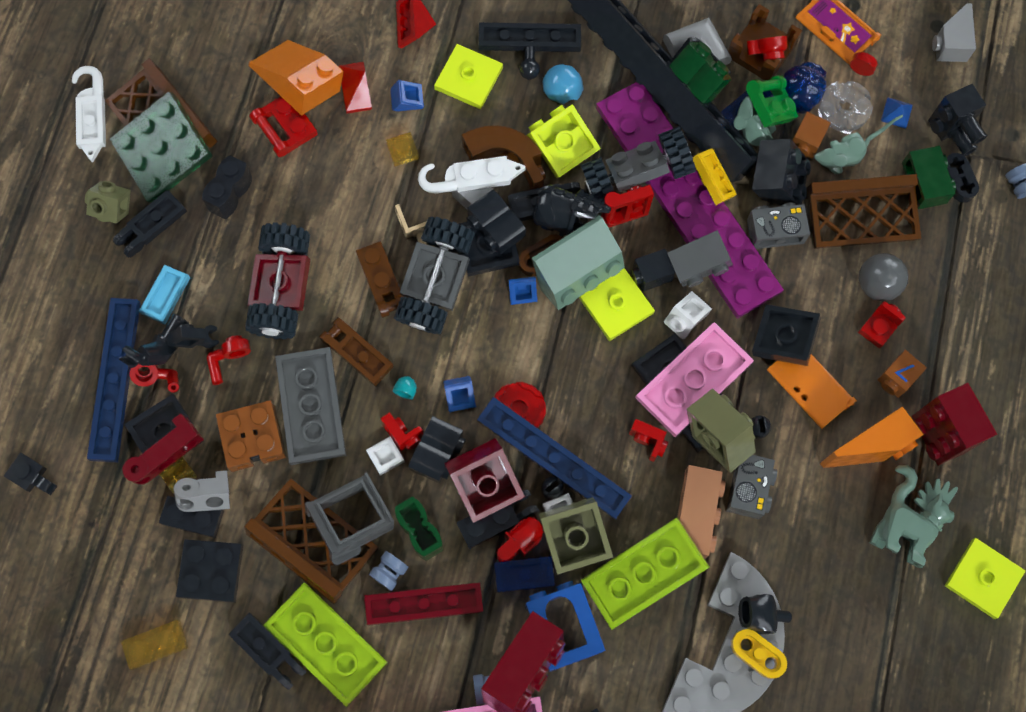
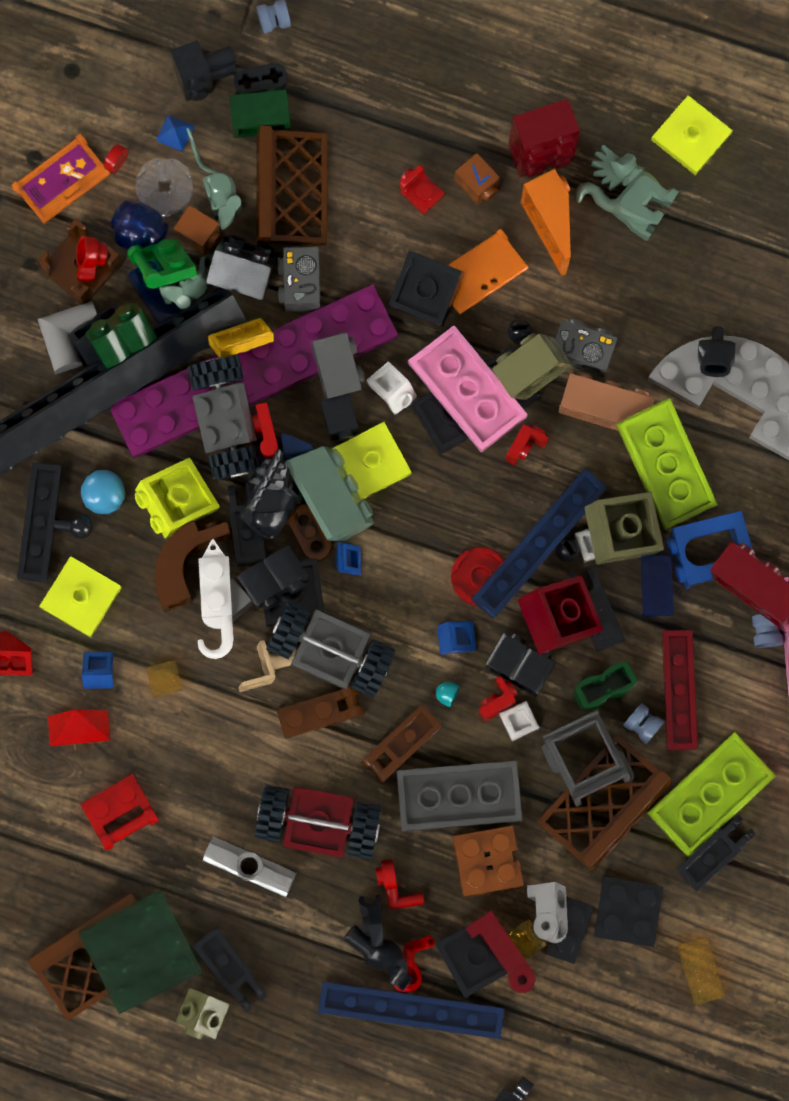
camera: 85 degrees left, 5 degrees up
white plate [72,66,106,162] -> none
medium azure tile [139,265,190,324] -> none
black brick [202,155,252,219] -> none
orange slope [249,40,343,116] -> none
red arm [497,517,543,564] -> none
yellow plate [731,629,787,679] -> none
dark grey piece [859,253,909,301] -> none
light grey slope [932,3,976,62] -> none
none -> light grey piece [203,836,297,897]
none -> blue slope [281,433,313,461]

